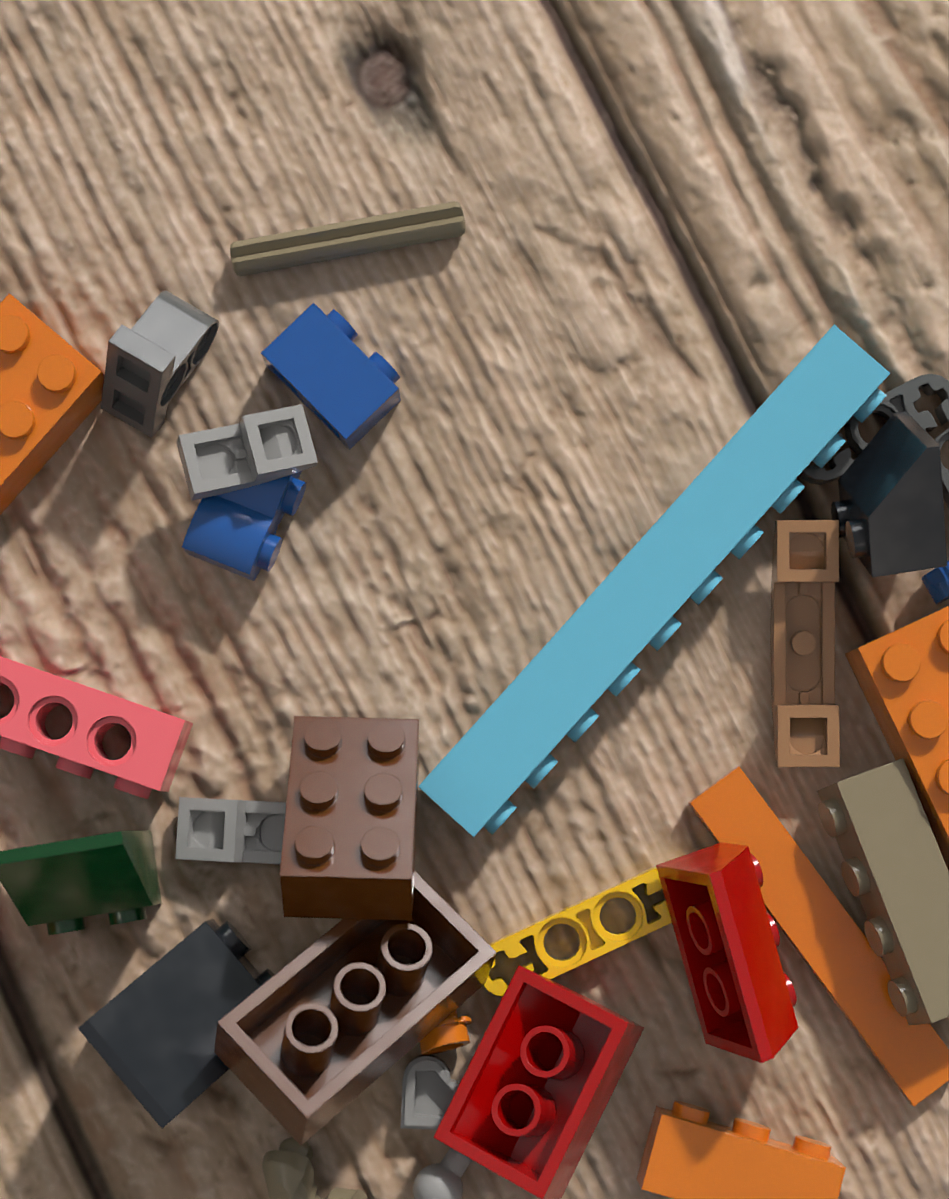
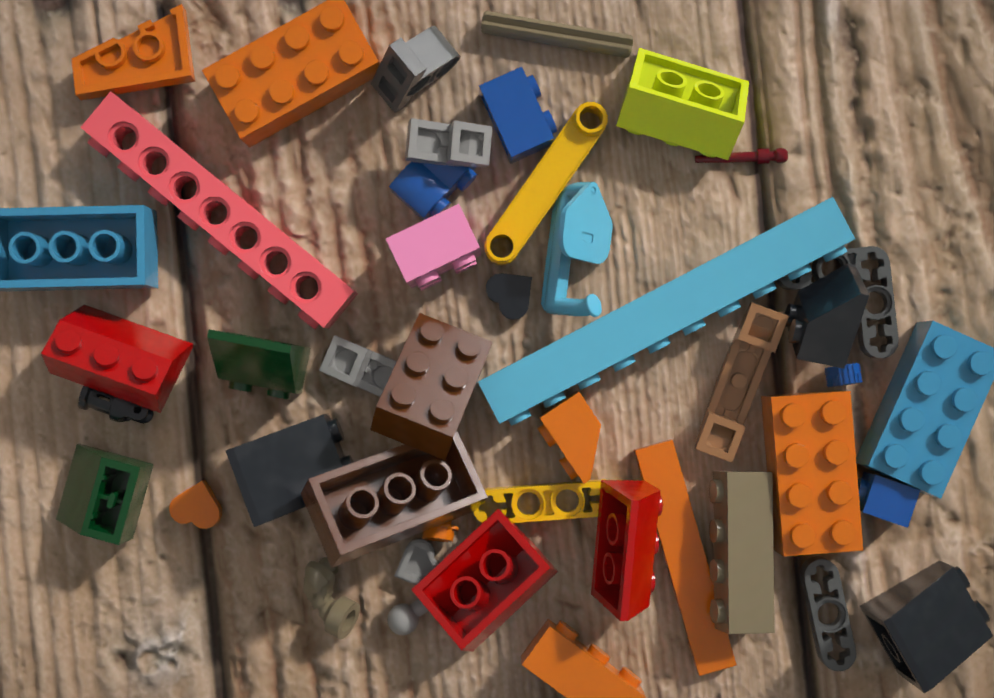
camera: 25 degrees right, 5 degrees up
none -> orange tile [169,480,222,529]
none -> bright pink brick [386,204,481,291]
none -> yellow piece [484,102,608,265]
none -> black tile [486,273,532,320]
none -> orange slope [537,391,601,484]
none -> medium azure piece [541,182,613,317]
none -> neon yellow slope [616,48,749,160]
none -> dark red piece [695,148,788,164]

